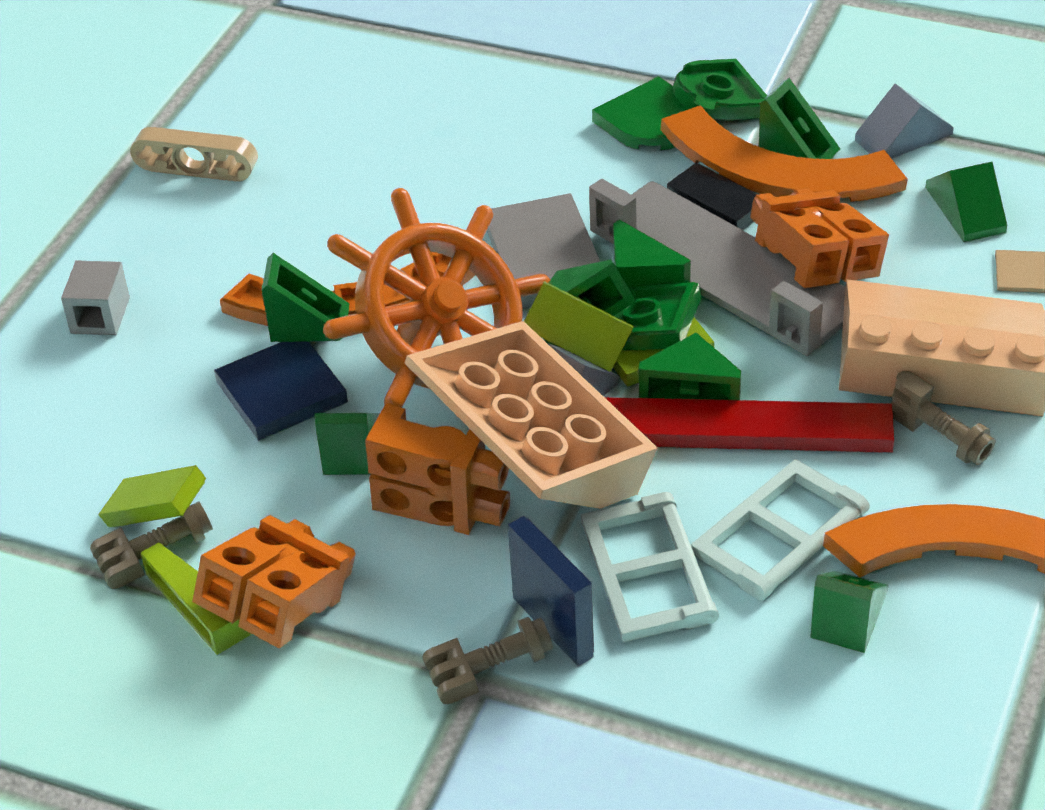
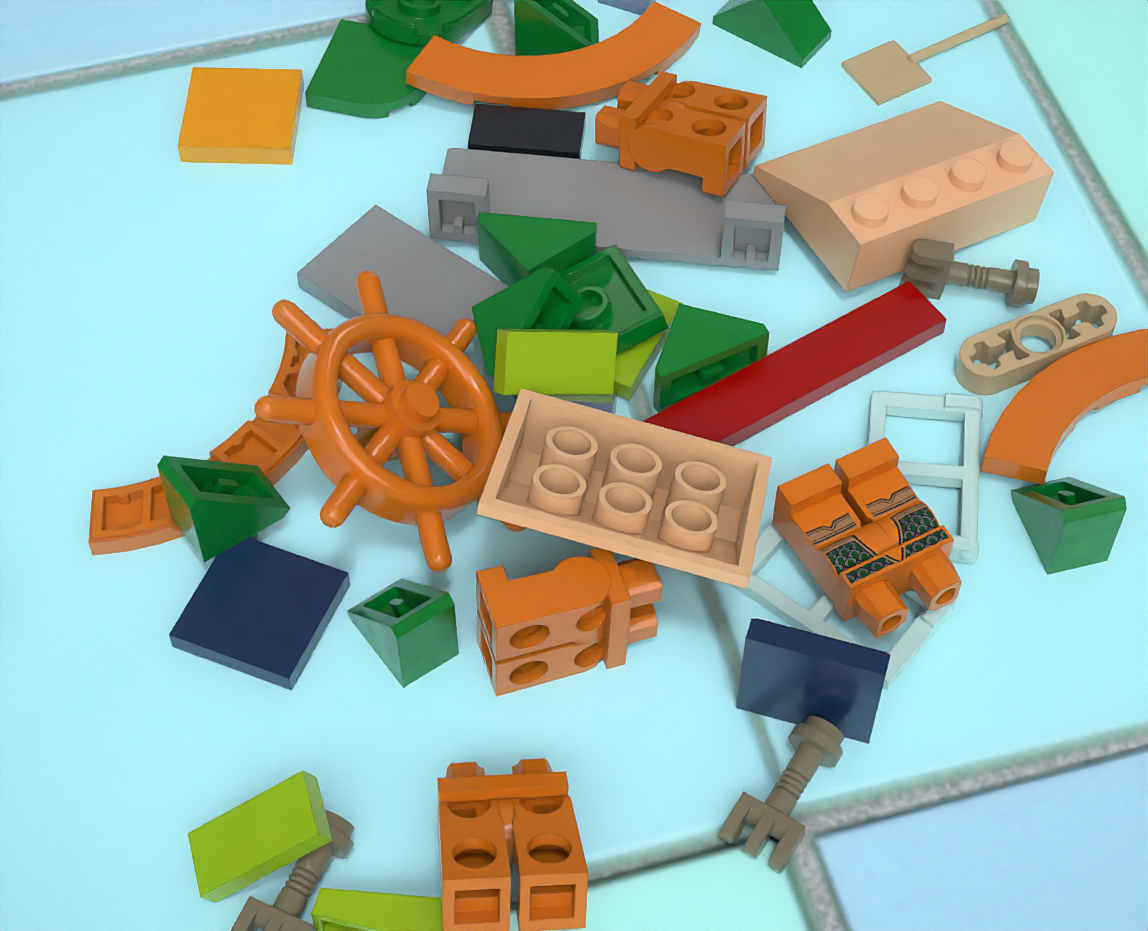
camera: 40 degrees left, 10 degrees up
none -> light orange tile [177,67,304,165]
none -> orange hips [772,437,962,638]
none -> tan beam [955,293,1118,395]

